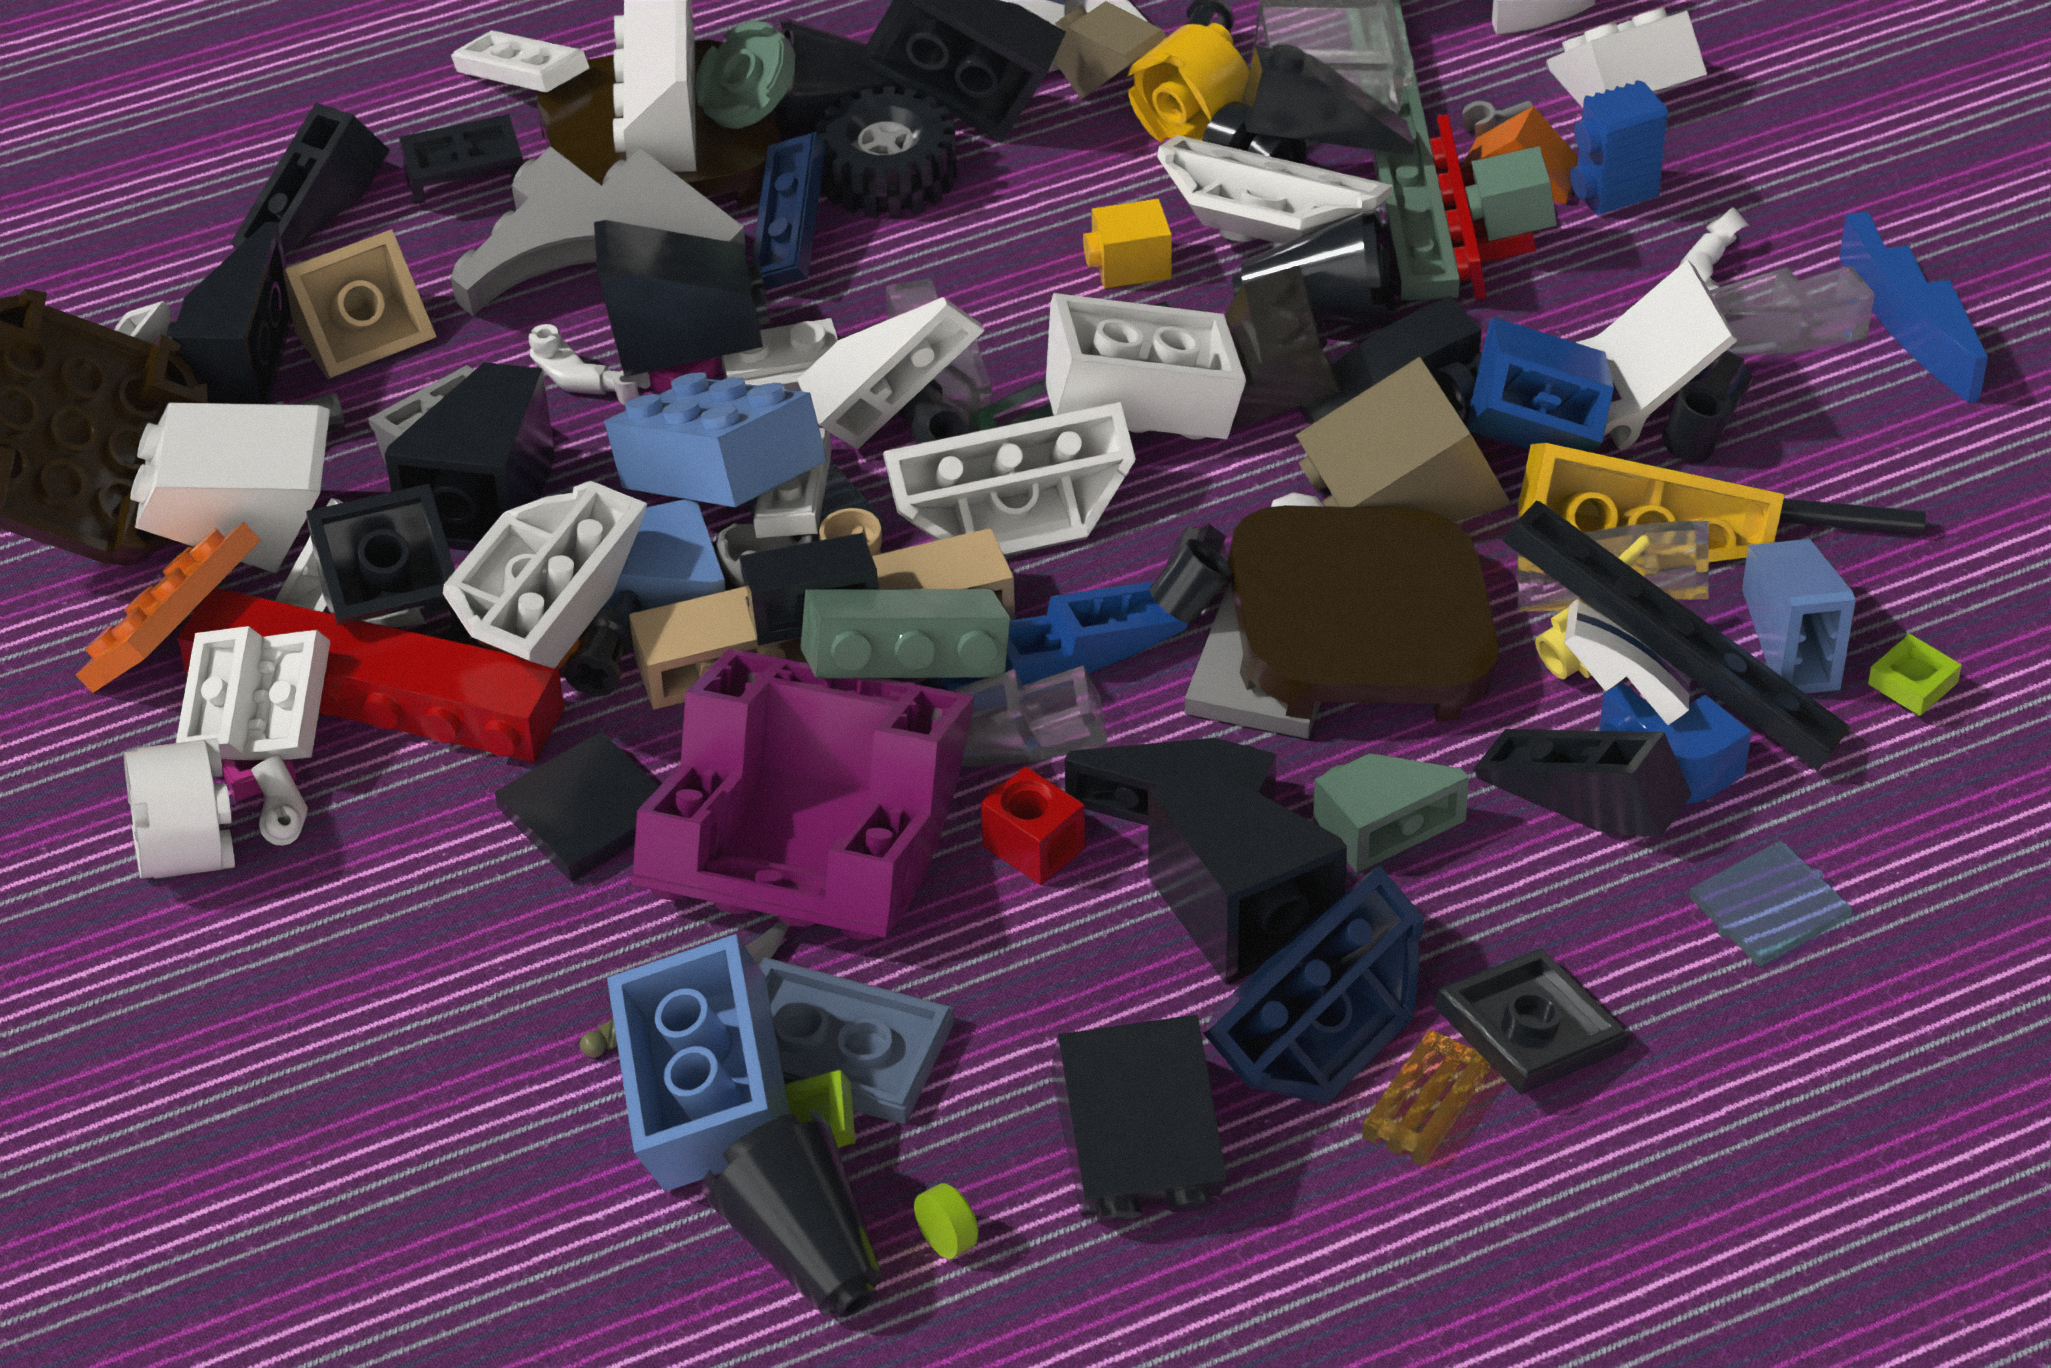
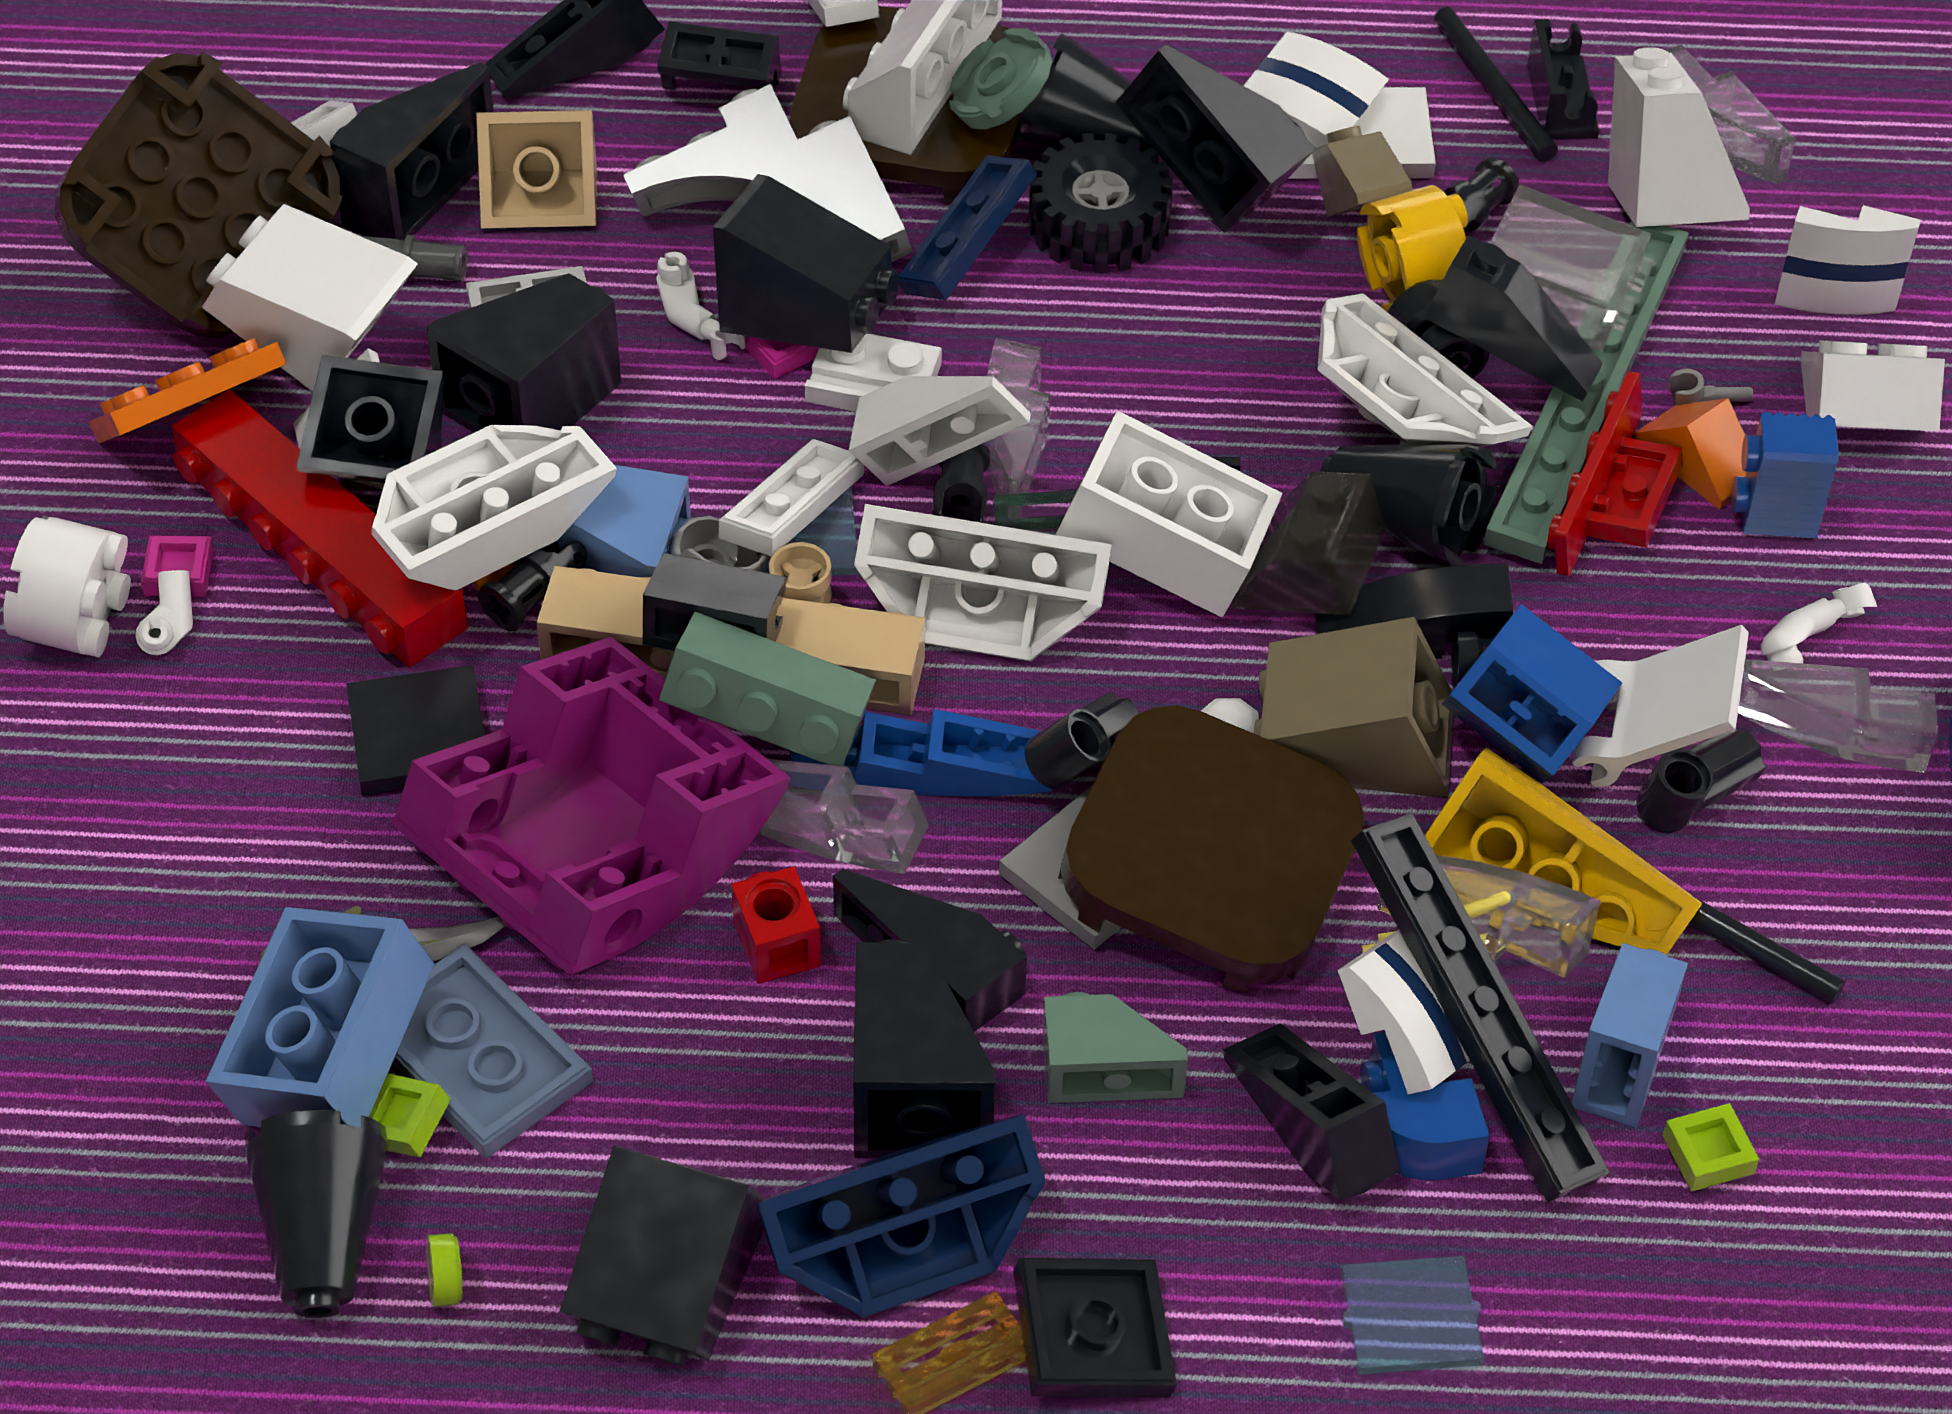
camera: 25 degrees right, 5 degrees up
white slope [176,626,331,760] -> none
medium blue brick [604,372,827,507] -> none
yellow brick [1083,198,1172,289] -> none
sand green brick [1465,146,1557,241] -> none

